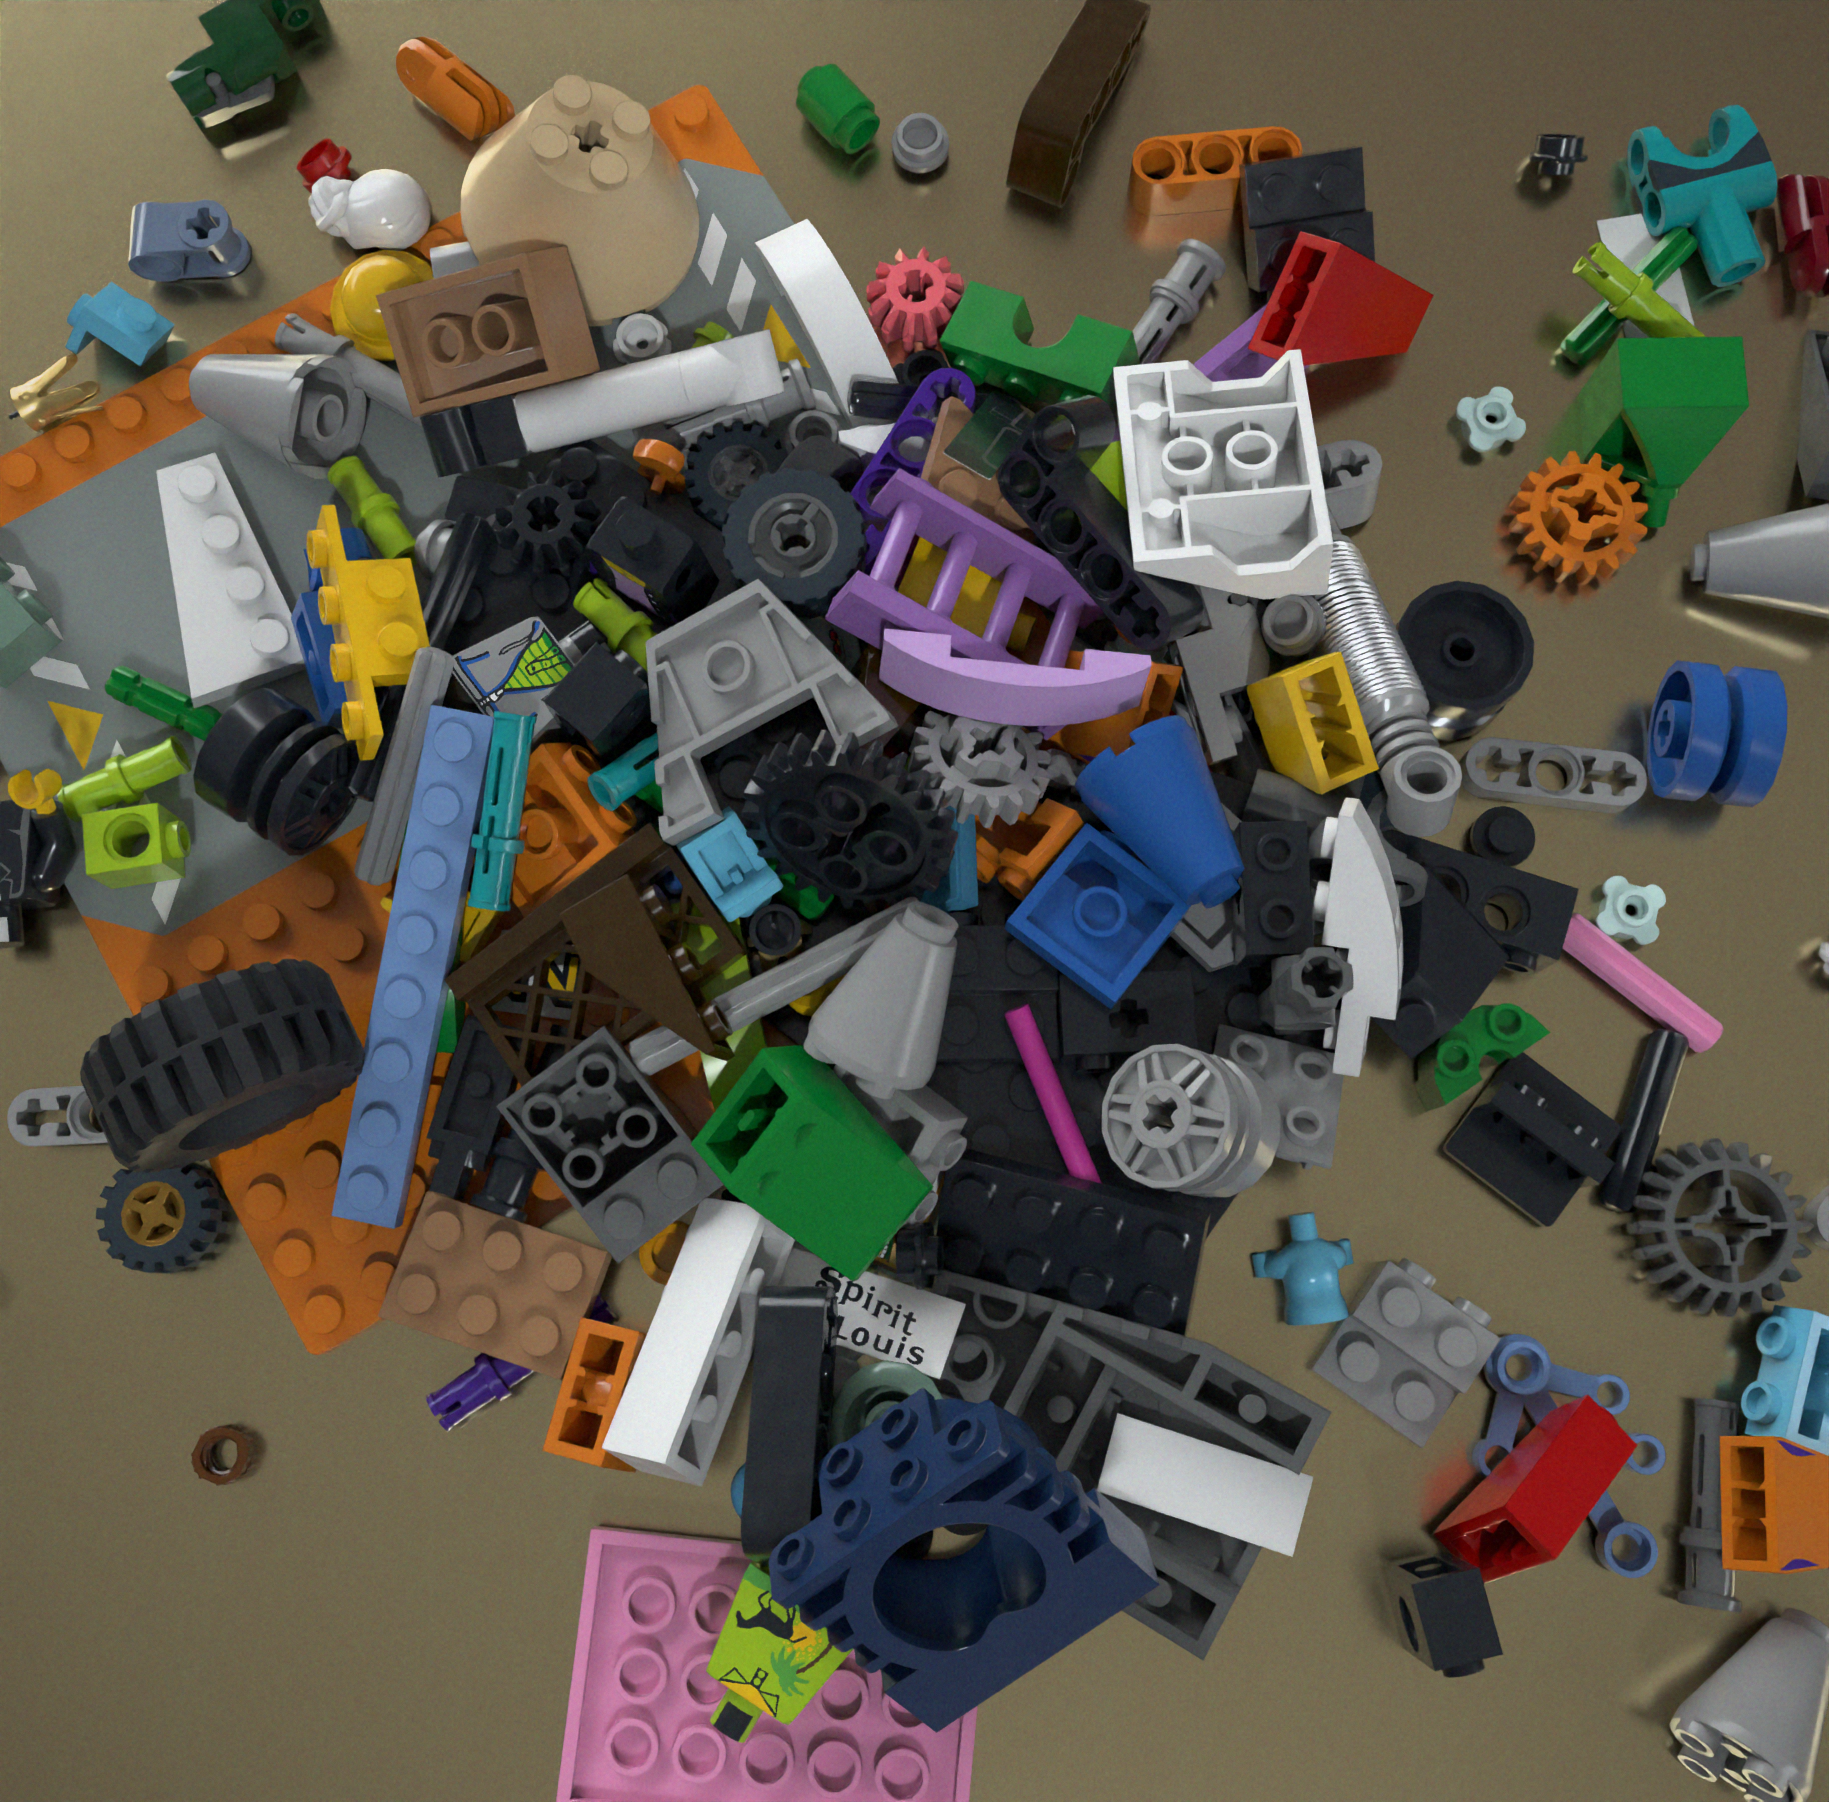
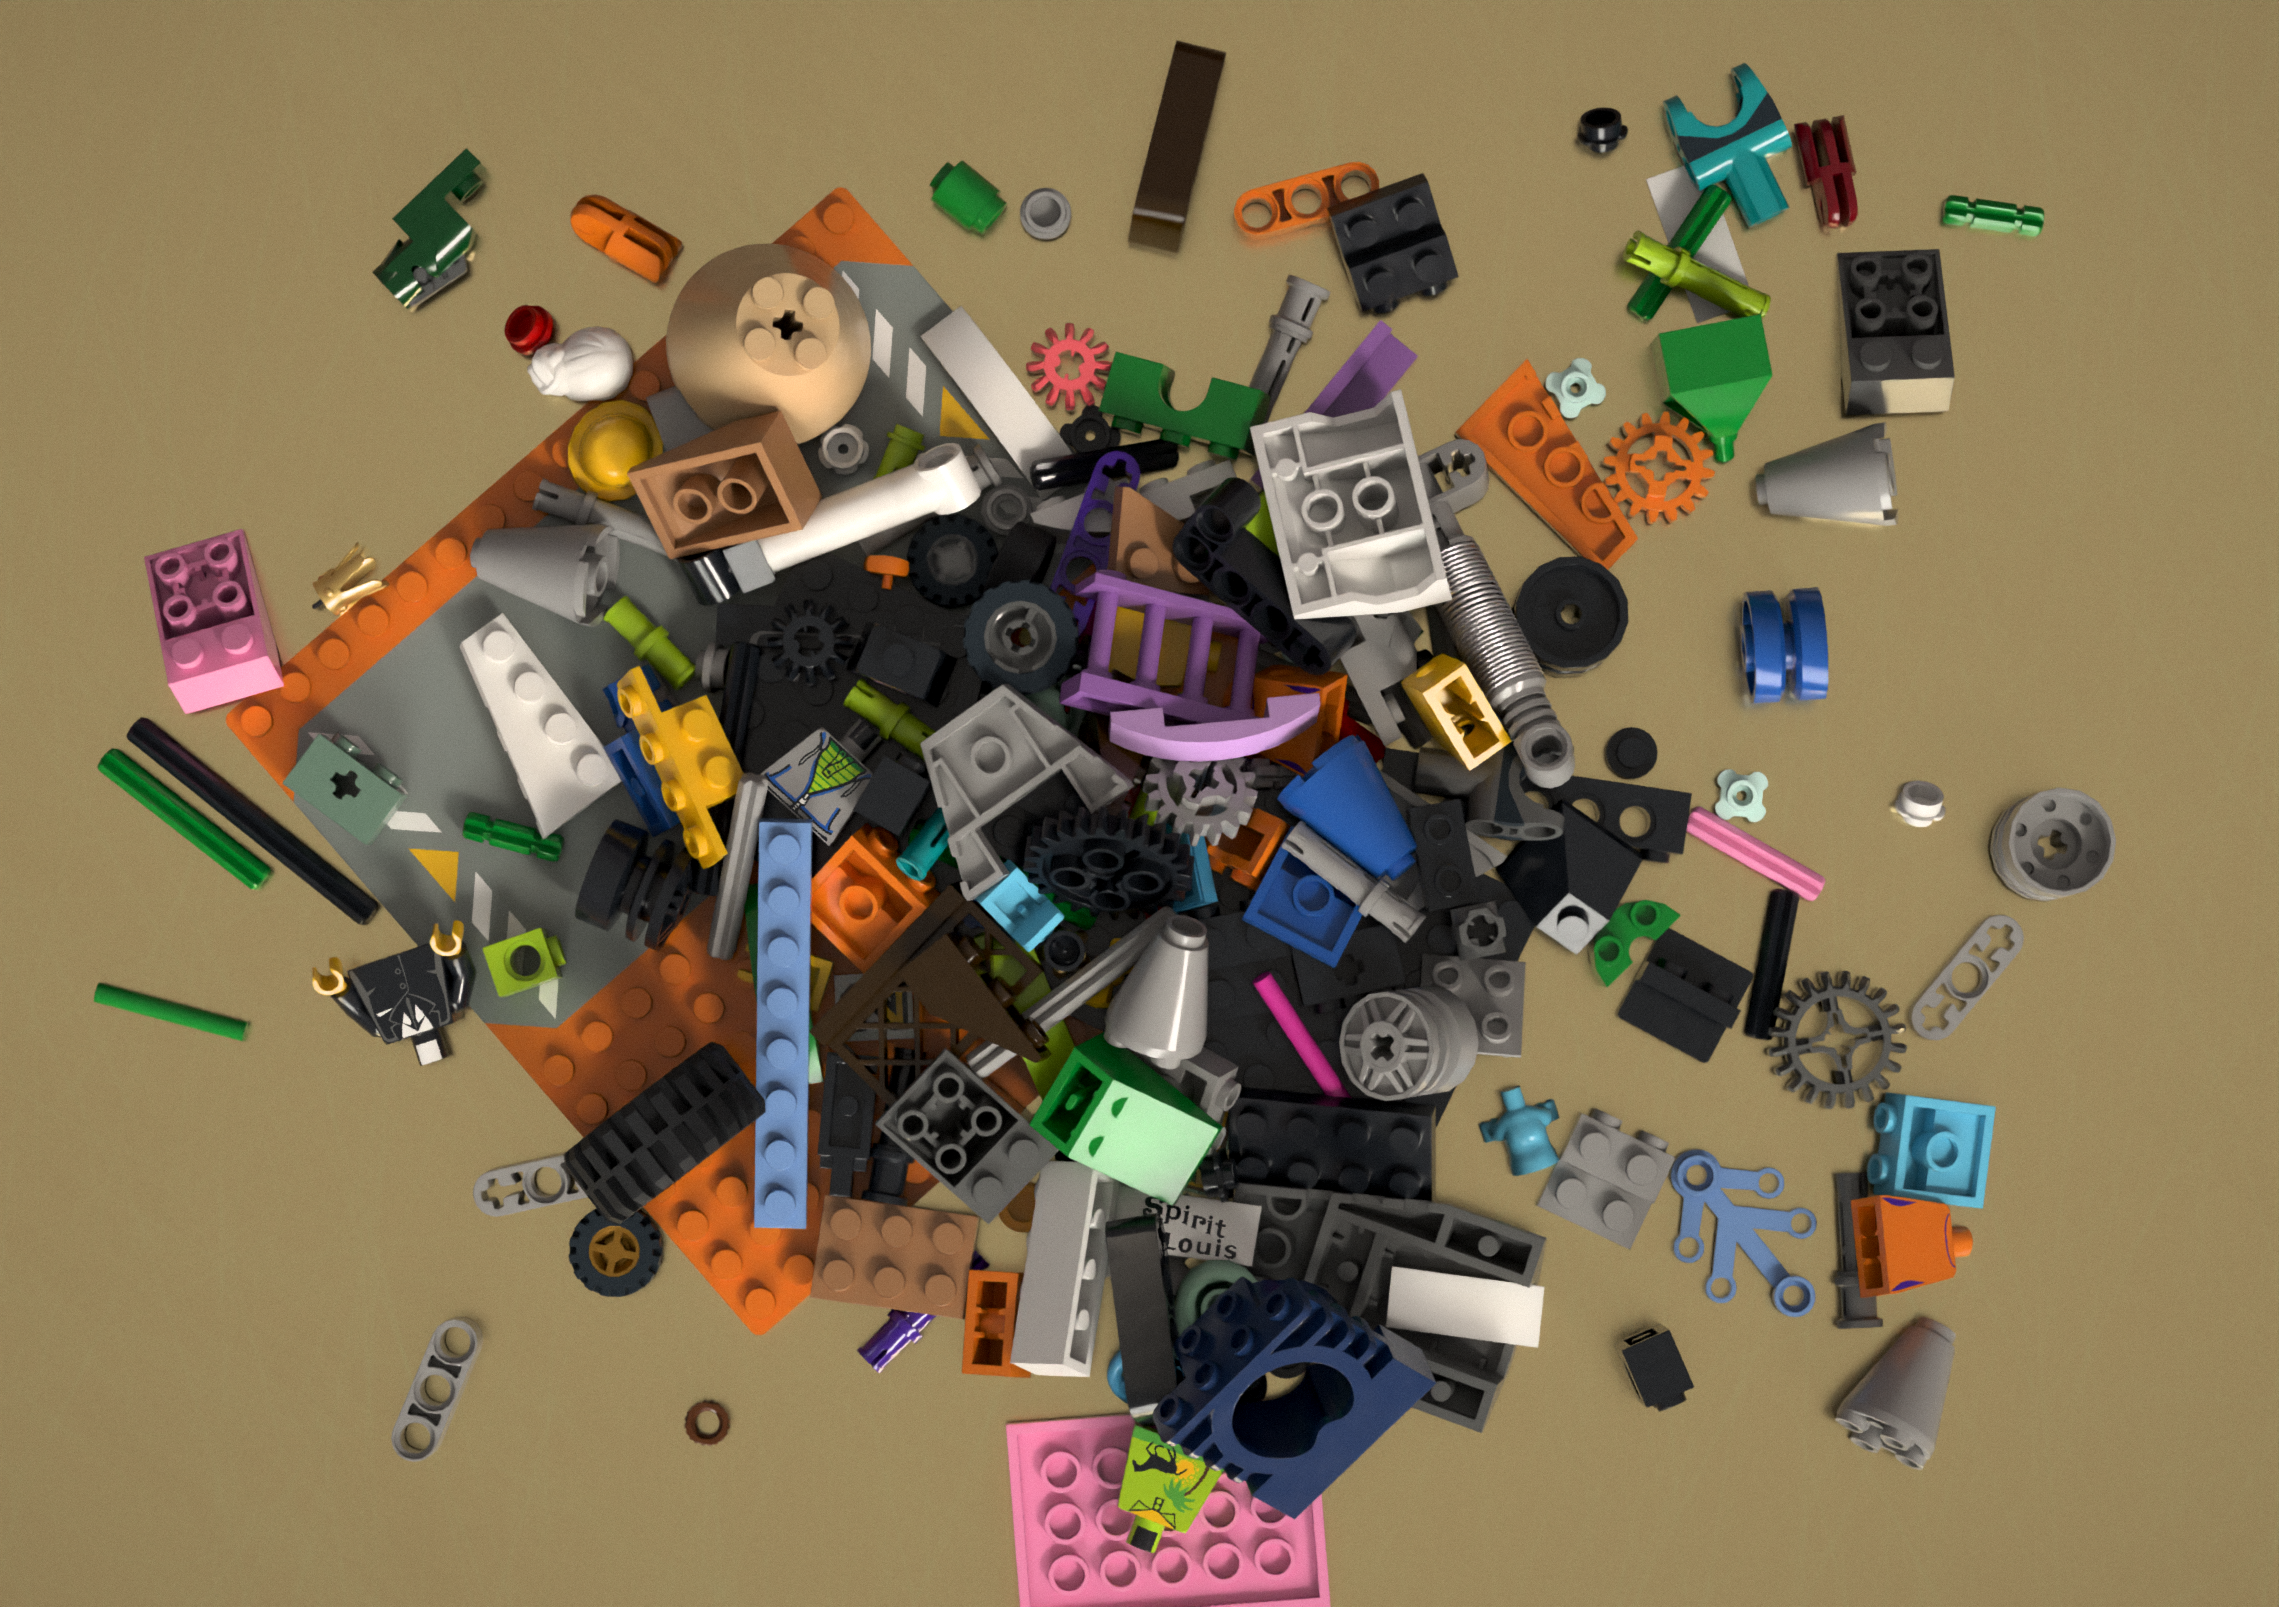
camera: 15 degrees left, 10 degrees up
lime pin [57,736,192,823] -> none
medium azure bracket [65,282,175,366] -> none
sand blue piece [128,199,251,282] -> none
teal pin [468,711,537,911] -> none
black sticker [943,390,1035,480] -> none
red slope [1247,231,1434,366] -> none
light grey plate [1261,595,1326,657] -> none
white slope [1313,797,1403,1077] -> none
red slope [1433,1394,1638,1584] -> none
light grey beam [1459,737,1647,813] -> none
none -> light grey pin [1281,820,1426,943]
none -> orange wing [1455,359,1638,570]

